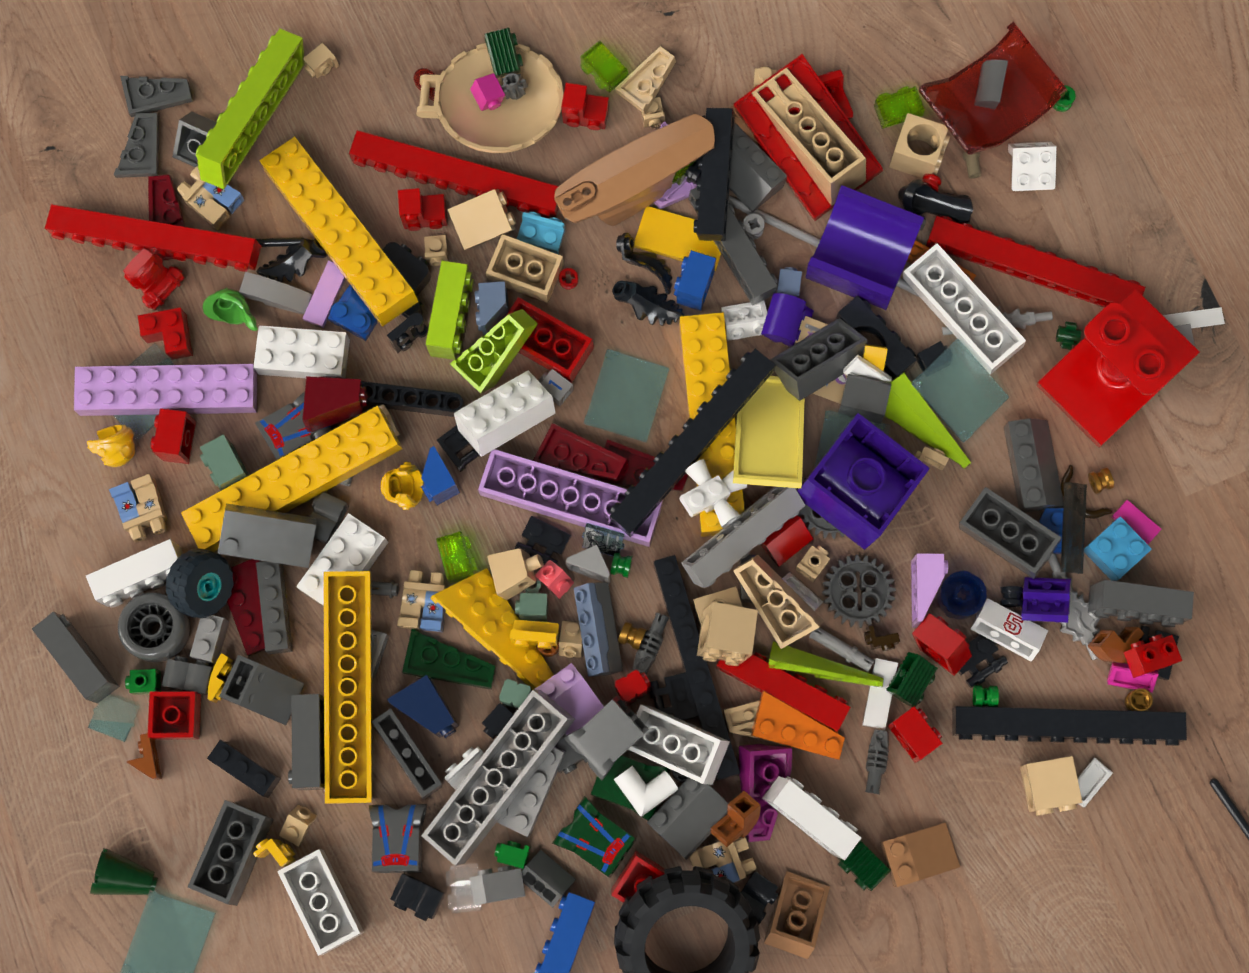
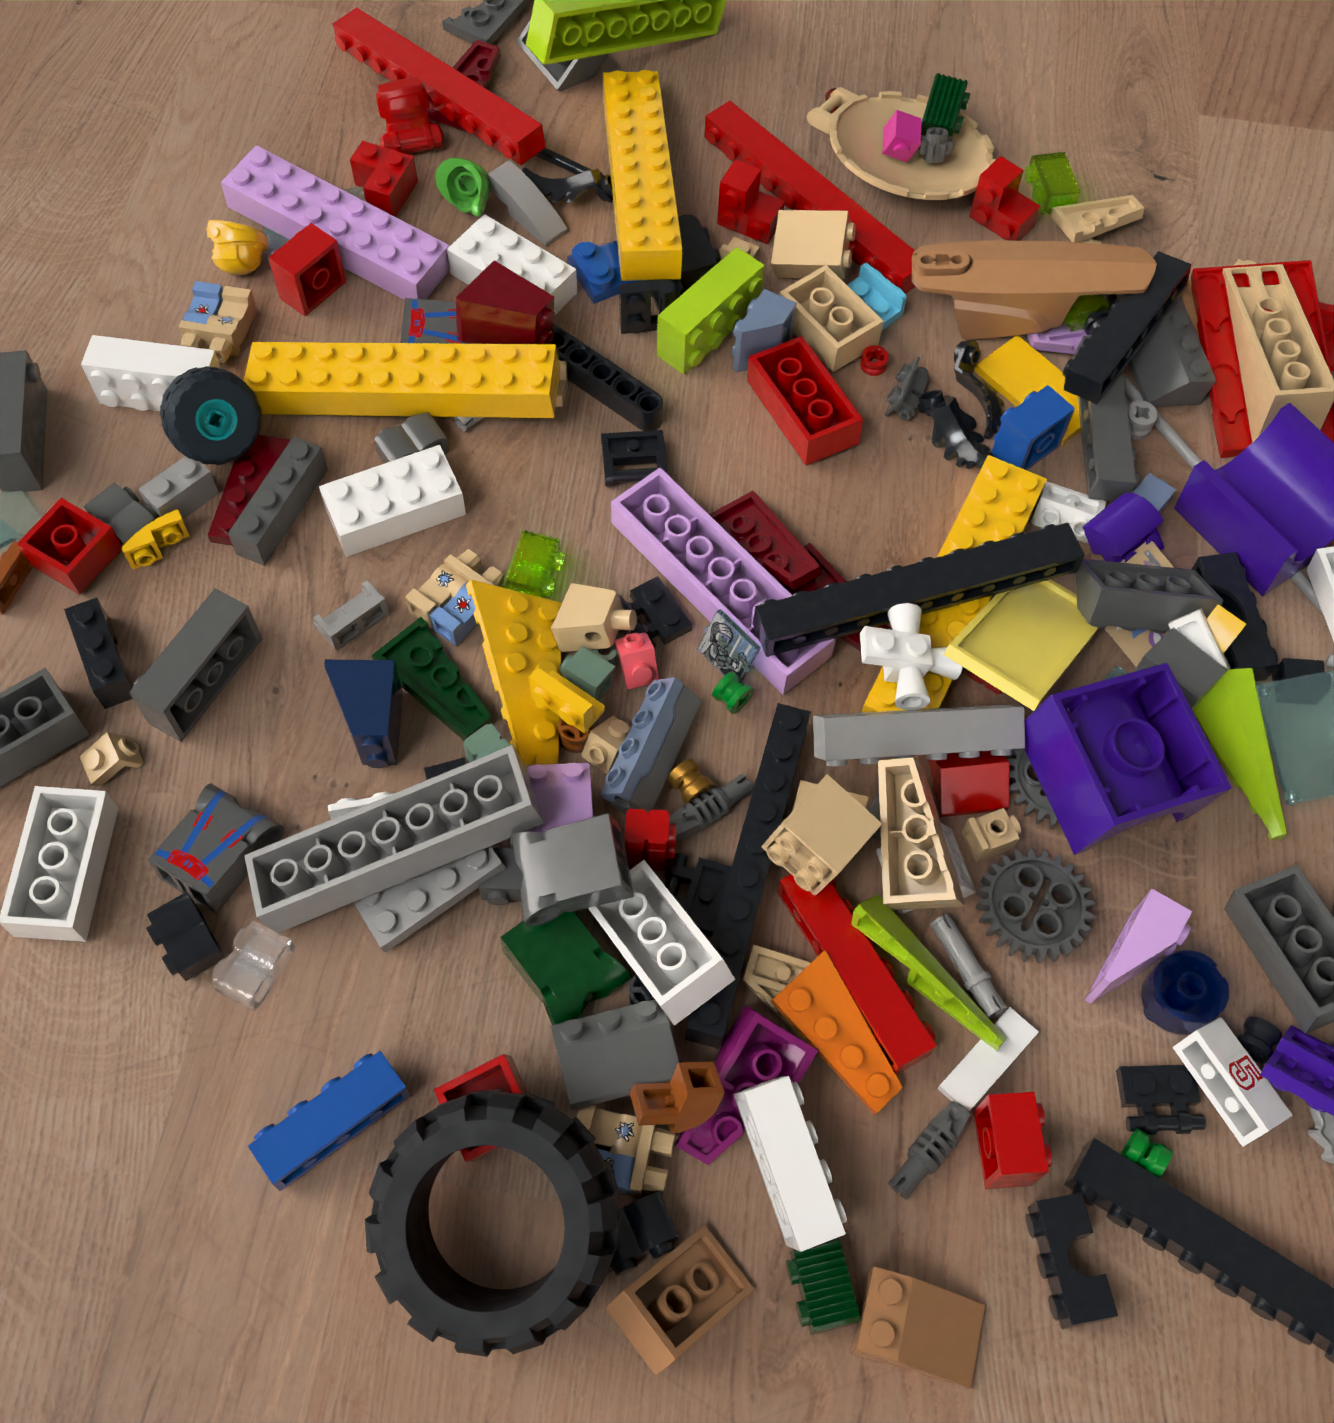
camera: 25 degrees right, 15 degrees down
dark grey wheel [118,593,190,662] -> none
green brick [125,669,161,695] -> none
tan hips [177,166,244,231] -> none
sand green brick [200,434,249,490] -> none
dark grey brick [218,504,317,568] -> none
dark grey slope [219,655,305,725] -> none
yellow bracket [253,838,296,867] -> none
lavender tile [302,260,346,328] -> none
tan brick [303,43,339,79] -> none
yellow brick [324,571,372,804] -> none
dark grey pin [371,580,399,598] -> none
dark grey brick [372,709,442,800] -> none
yellow helmet [381,462,424,510] -> none
blue slope [421,446,460,506] -> none
lime wedge [450,309,538,393] -> none
white brick [454,370,555,457] -> none
light grey brick [470,866,525,906] -> none
green brick [494,841,531,869] -> none
dark grey brick [521,850,576,908] -> none
light grey brick [539,369,574,406] -> none
dark green piece [552,796,636,878] -> none
light grey slope [566,545,611,585] -> none
clear light blue piece [584,349,669,442] -> none
white brick [614,765,678,817] -> none
dark brown bracket [864,625,900,651] -> none
dark green brick [886,652,938,707] -> none
red brick [912,613,972,676] -> none
tan bracket [915,446,949,470] -> none
tan brick [1020,756,1083,816] -> none
white tile [1077,758,1113,808] -> none
none -> dark grey hinge [884,356,929,420]
none -> black arch [1026,1192,1118,1329]

